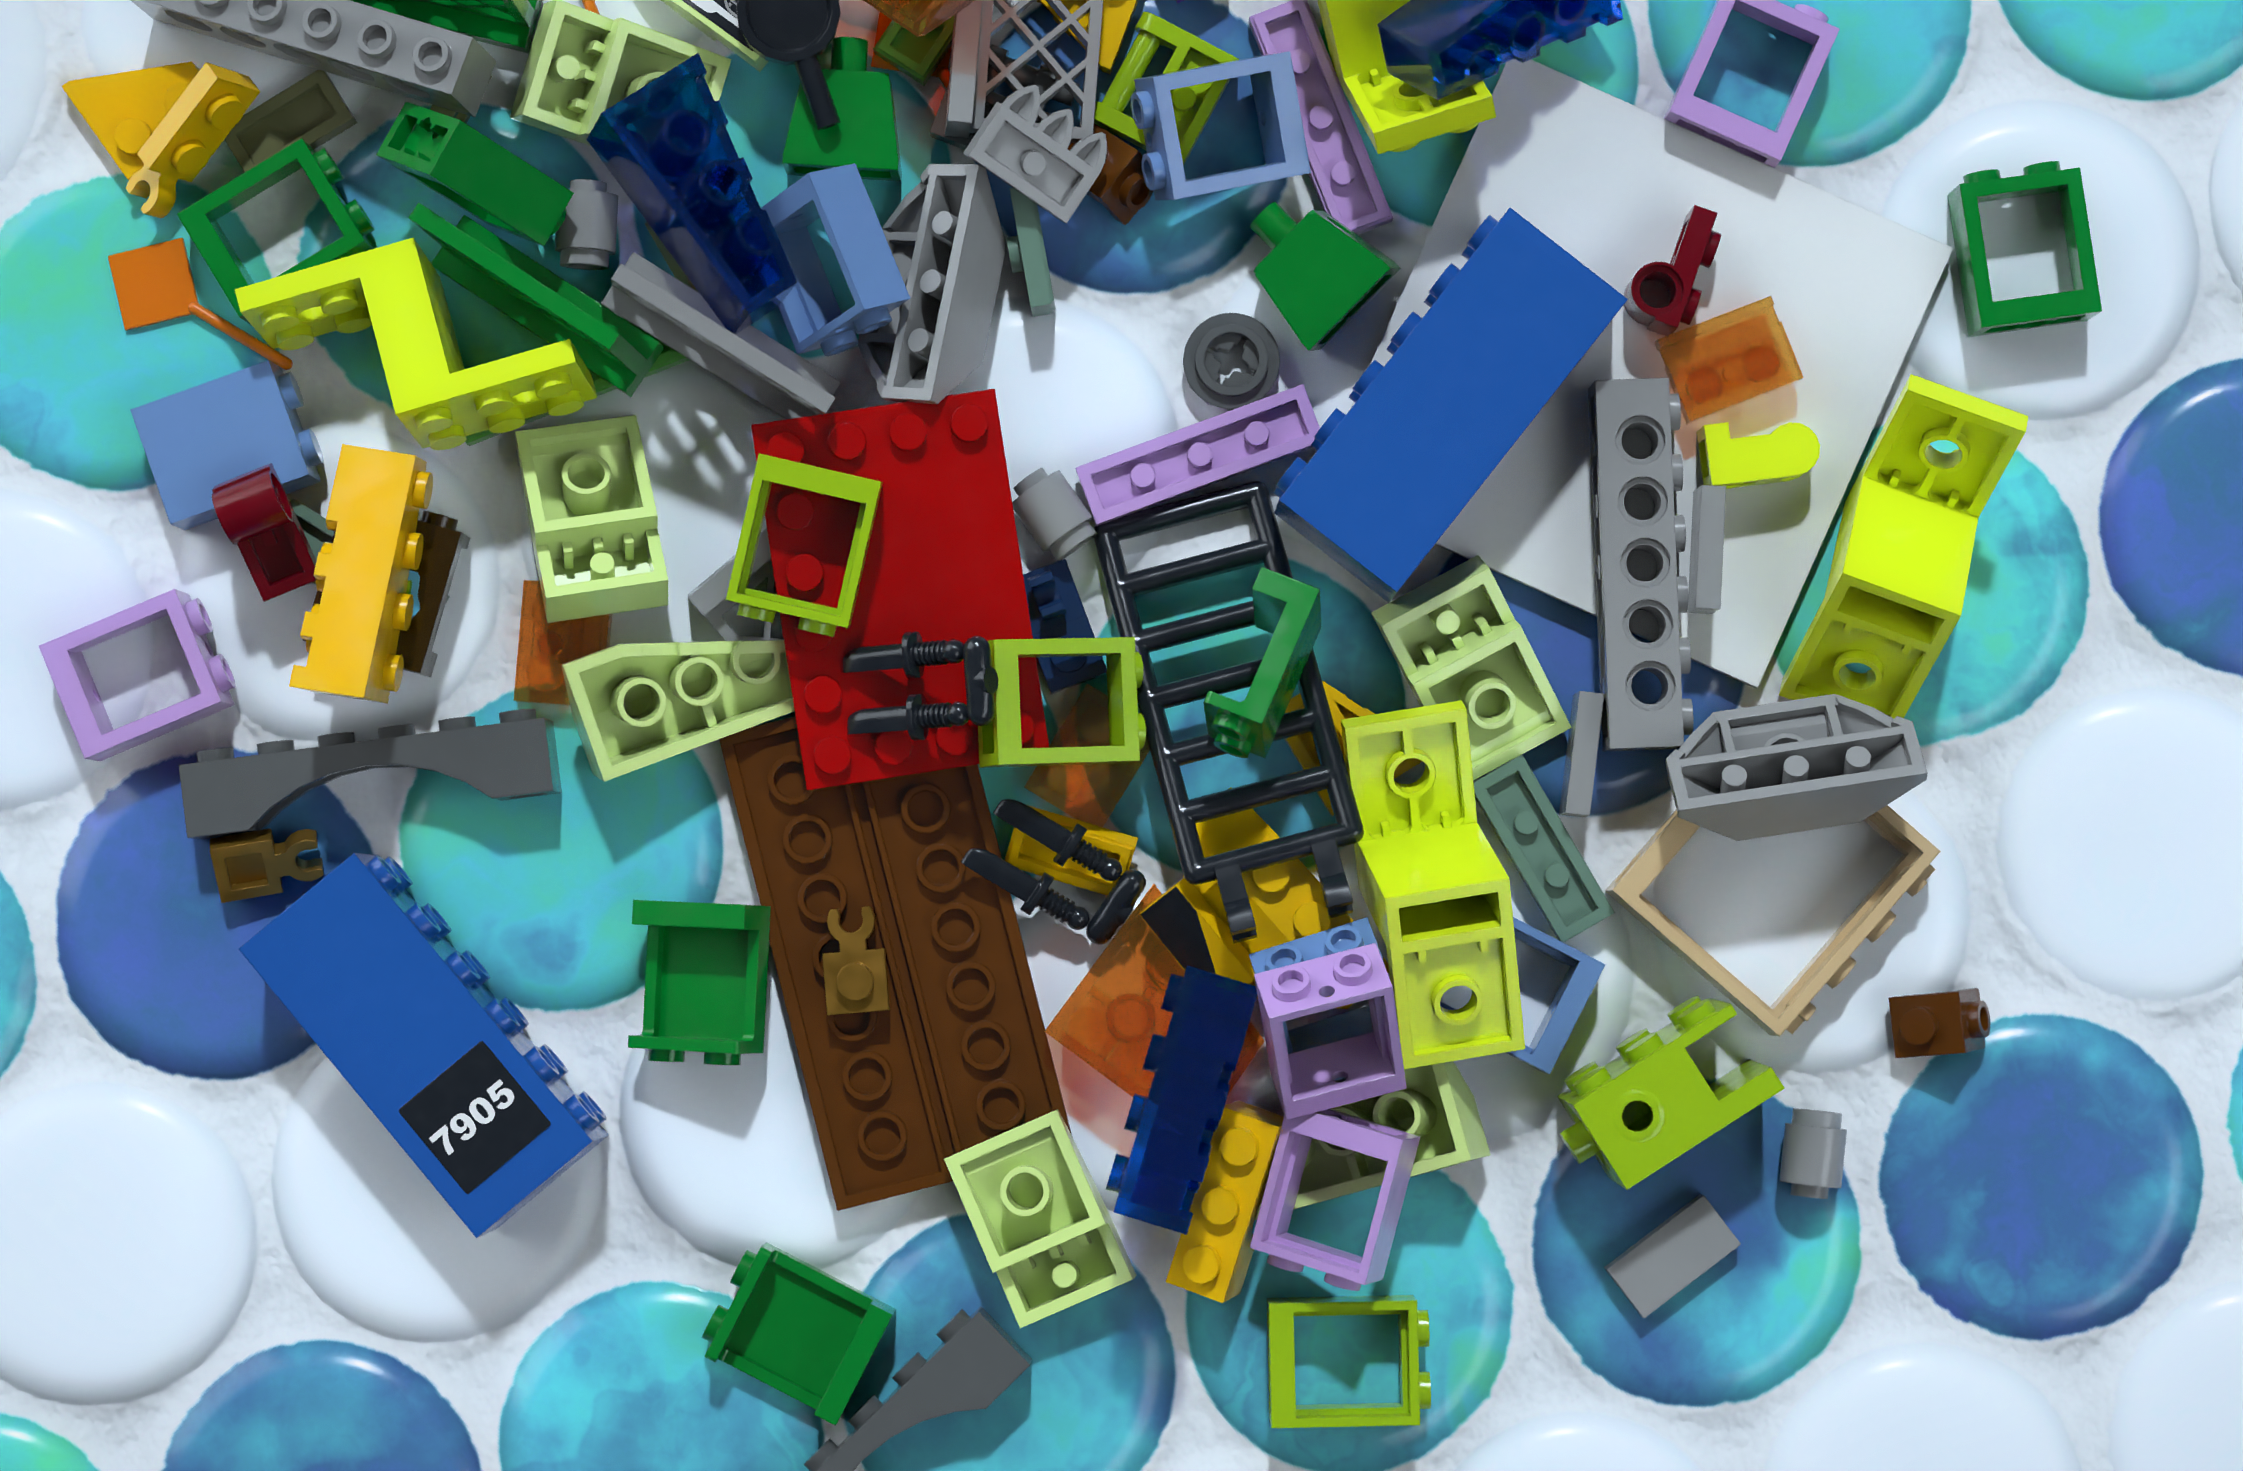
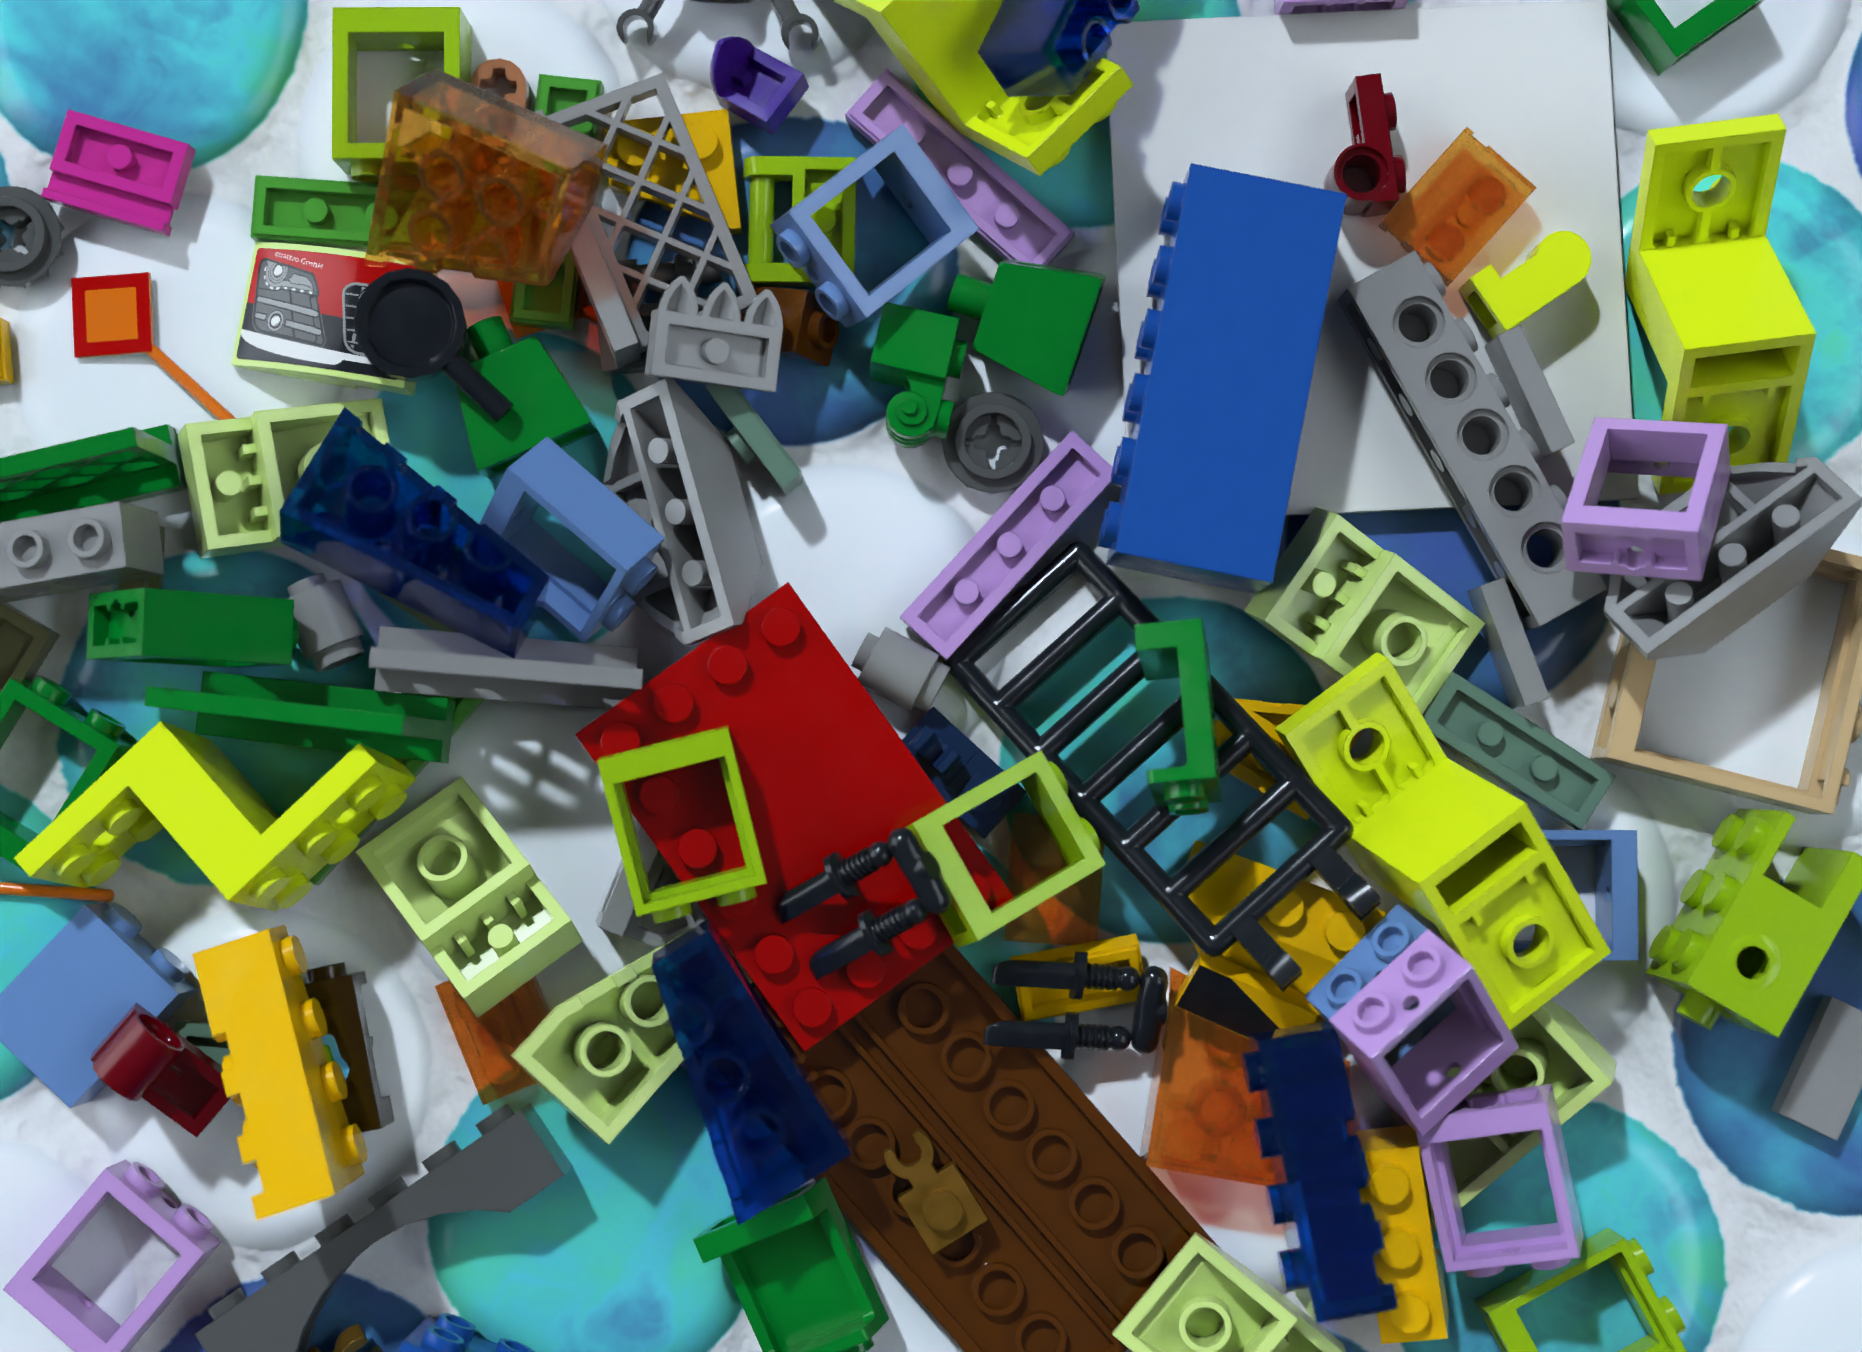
camera: 30 degrees left, 0 degrees up
none -> clear blue wedge [652,918,852,1226]
none -> green brick [870,302,968,448]
none -> lavender window [1561,417,1731,581]

